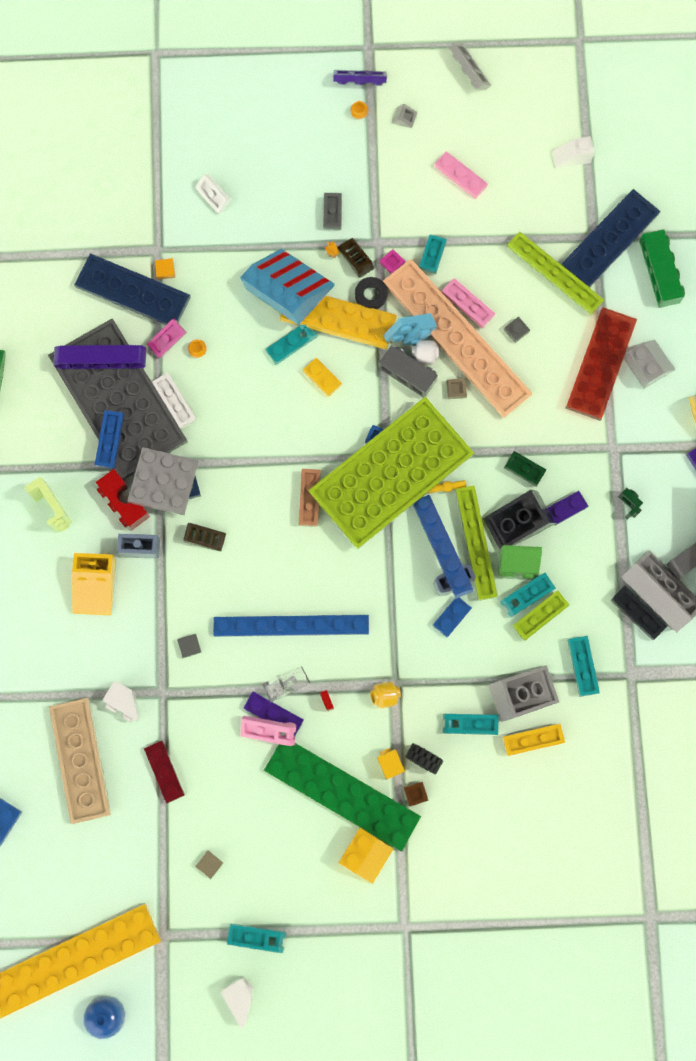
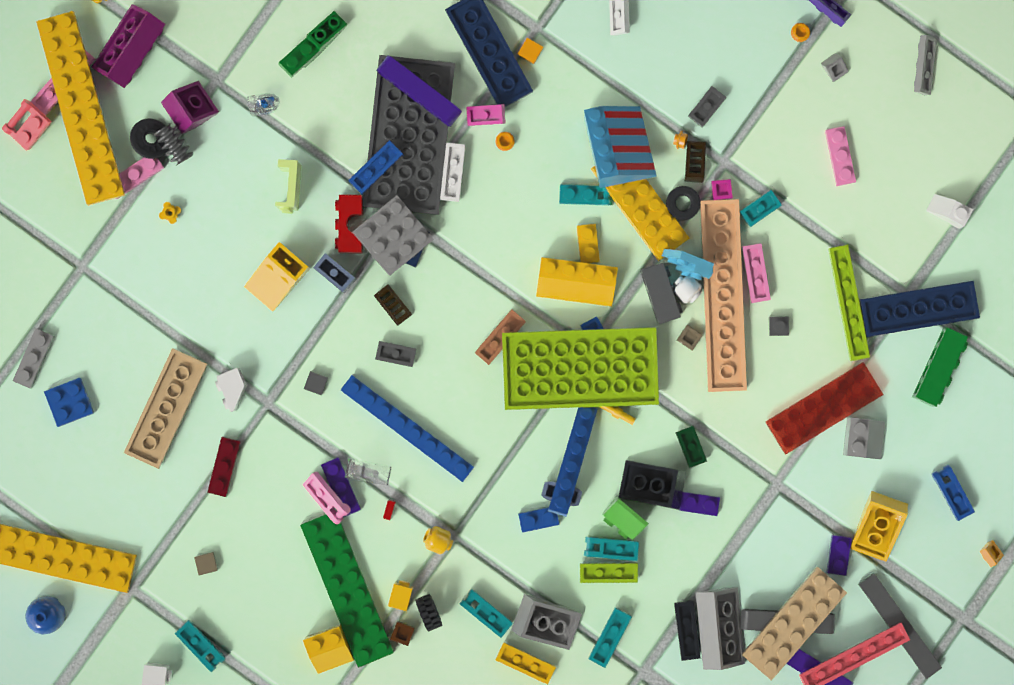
camera: 35 degrees right, 10 degrees up
lime plate [455,485,498,601] -> none
dark green bracket [618,487,643,520] -> none
none -> dark grey plate [375,341,417,367]
none -> yellow slope [536,257,618,307]

